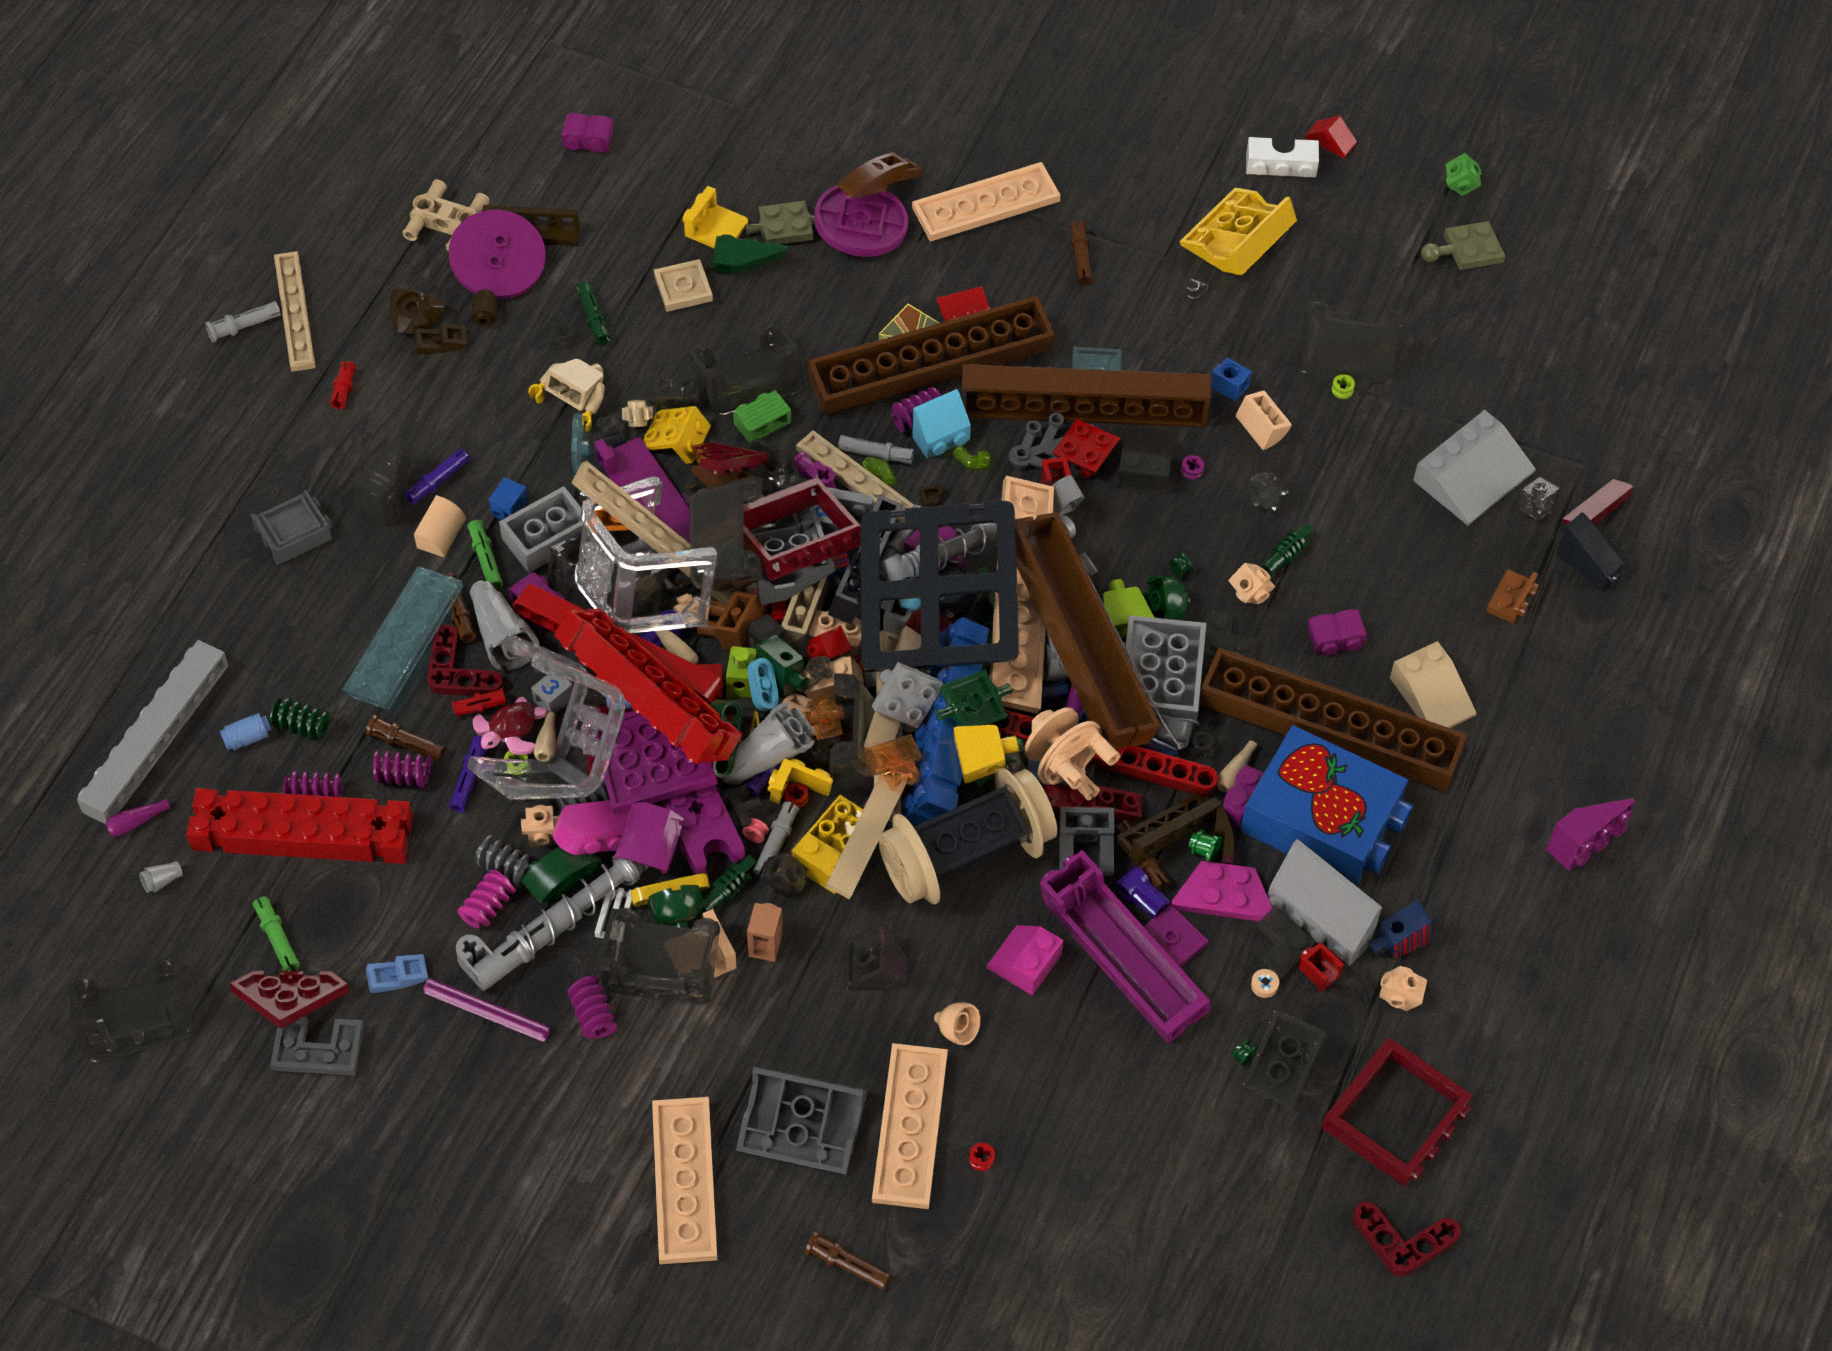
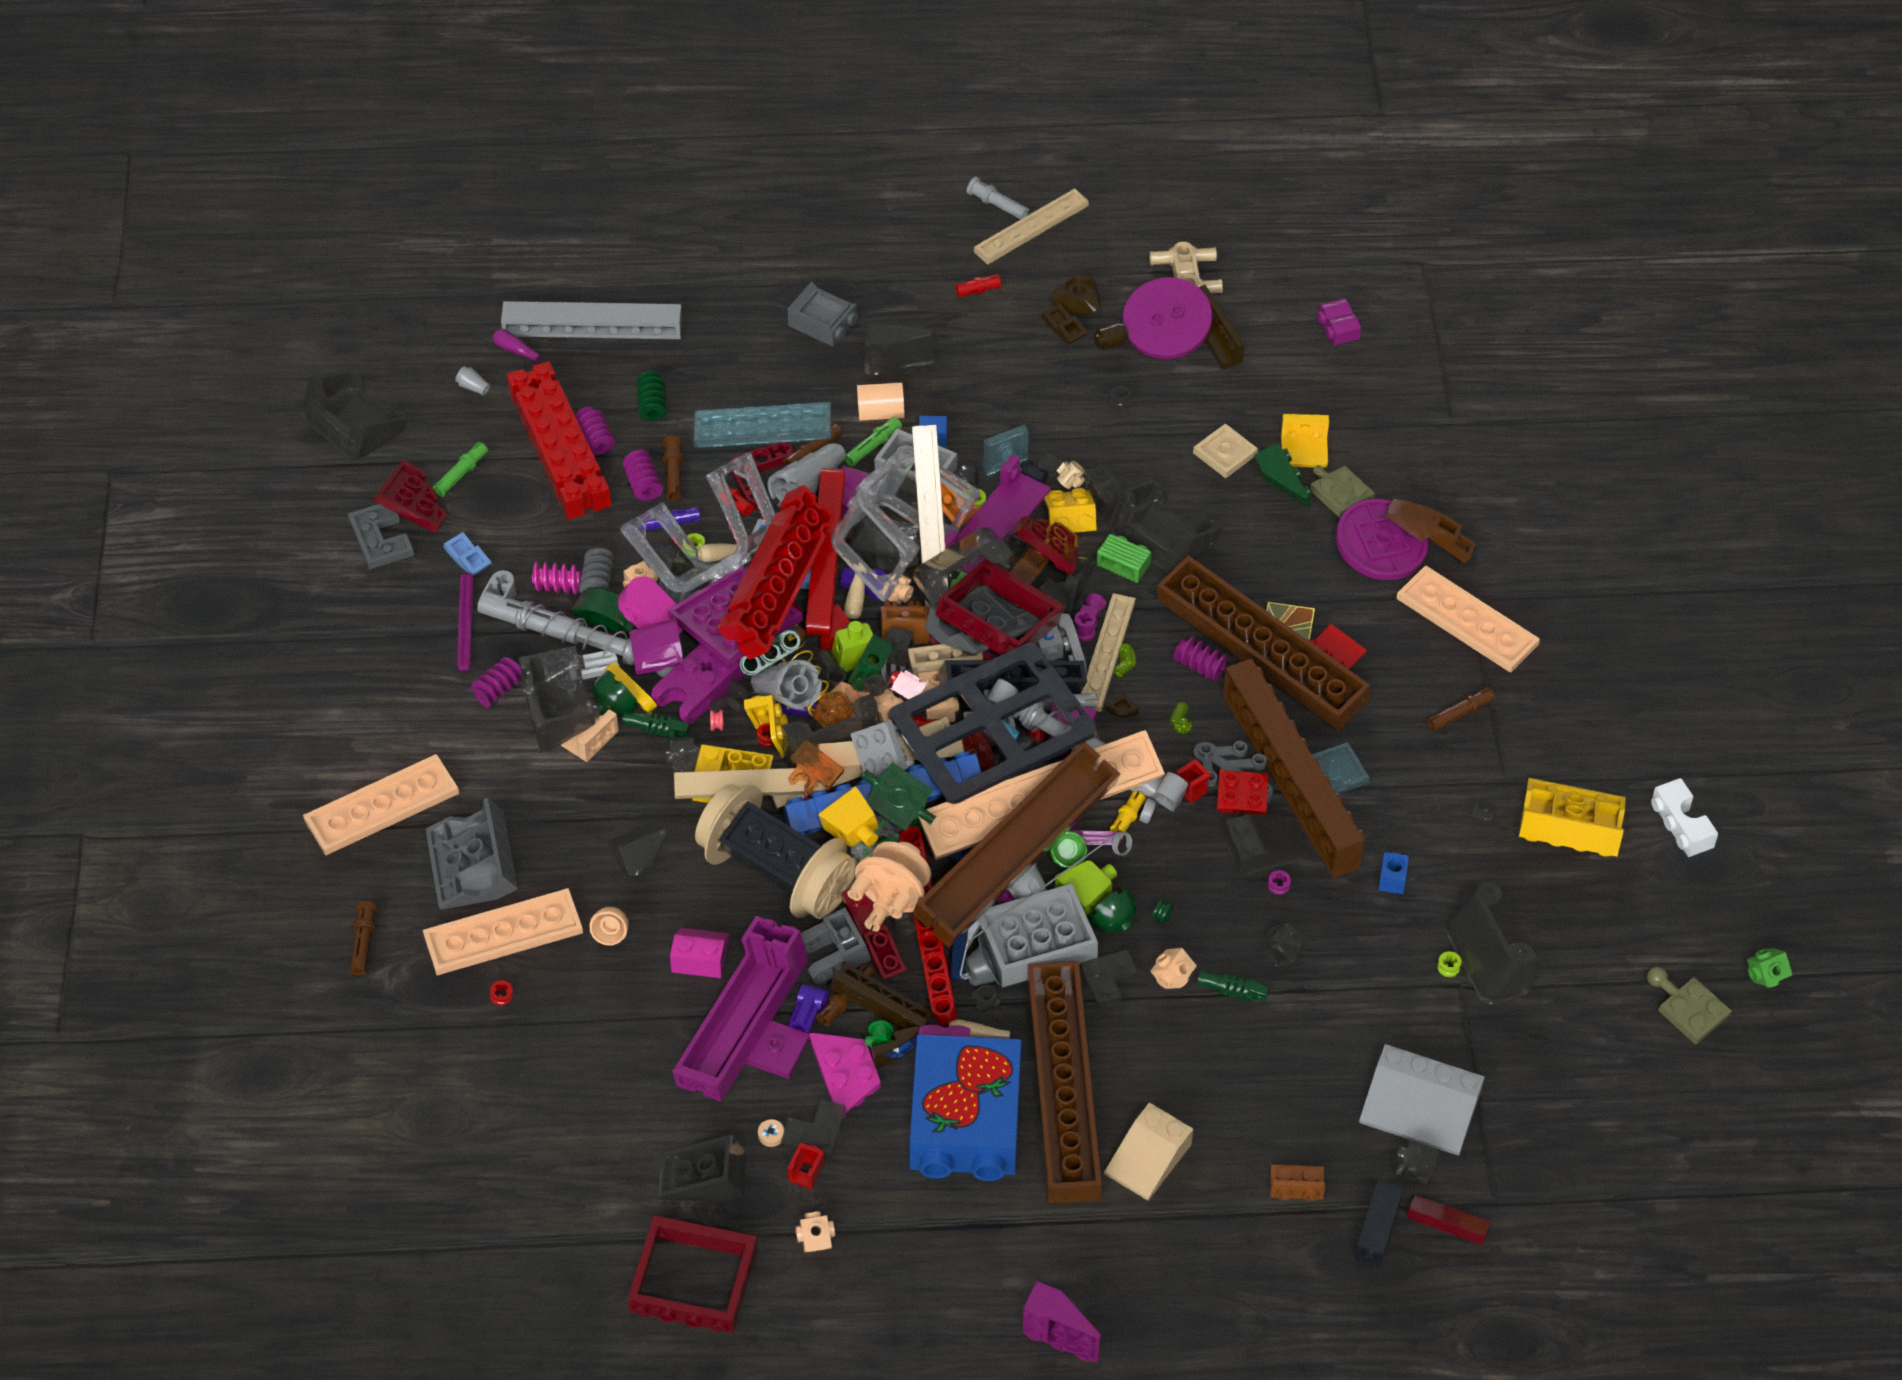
camera: 65 degrees right, 5 degrees down
medium blue head [220,713,272,751] -> none
dark purple pin [404,449,470,505] -> none
animal [473,697,547,755] -> none
tan torso [529,359,605,432] -> none
dark green pin [576,281,611,345] -> none
medium azure plate [747,658,779,711] -> none
nougat brick [747,903,783,962] -> none
light grey pin [753,802,799,878] -> none
light grey pin [838,435,914,465] -> none
medium azure slope [913,389,971,459] -> none
dark green bush [1232,1038,1259,1066] -> none
light nougat brick [1236,391,1292,450] -> none
light grey slope [1267,839,1382,966] -> none
red slope [1305,116,1357,159] -> none
magenta brick [1307,609,1367,656] -> none
dark red beam [1353,1202,1461,1277] -> none
dark blue torso [1369,900,1432,958] -> none

